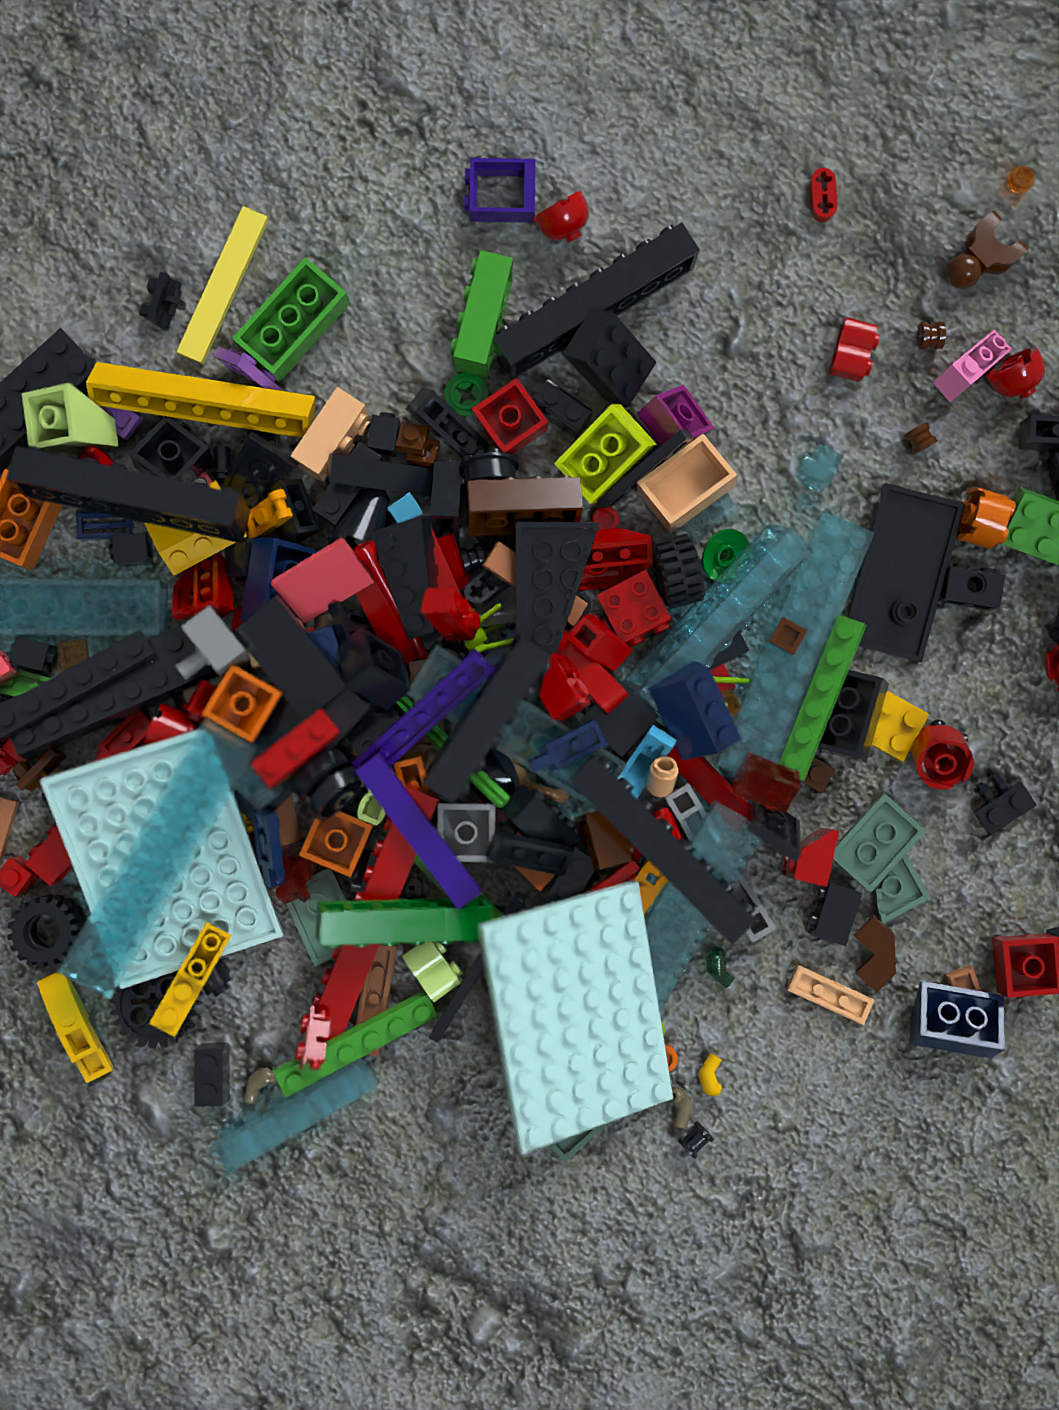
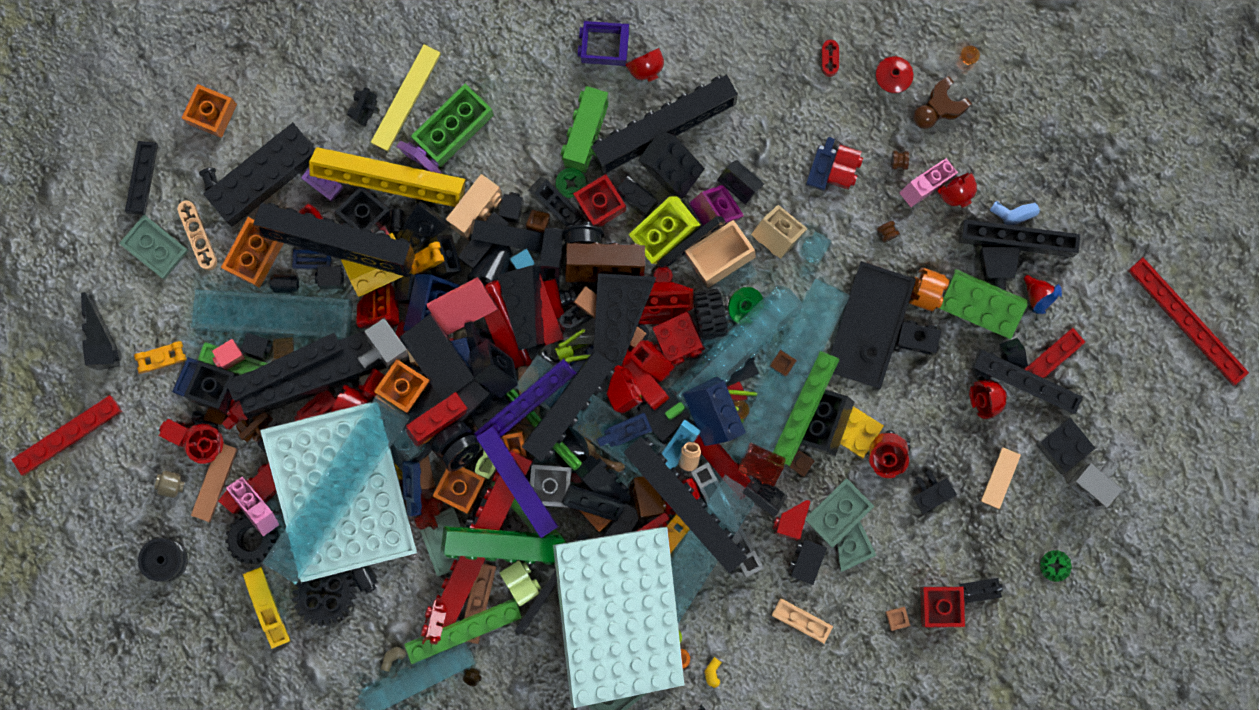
camera: 15 degrees right, 5 degrees down
yellowish green slope [22,383,118,455] -> none
yellow slope [149,922,232,1037] -> none
black brick [194,1043,230,1107] -> none
reddish brown plate [395,422,430,456] -> none
red brick [420,587,481,641] -> none
dark tan arm [670,1087,693,1129] -> none
clear green arm [706,946,734,988] -> none
reddish brown tile [854,915,896,992] -> none
dark blue slope [910,981,1004,1059] -> none
none -> bright pink slope [226,477,279,536]
none -> black brick [270,274,299,294]
none -> dark brown plate [463,668,482,687]
none -> bright green tile [665,402,685,421]
none -> black panel [717,160,764,205]
none -> tan slope [751,205,807,259]
none -> dark blue hinge [806,137,836,191]
none -> red dish [876,56,914,93]

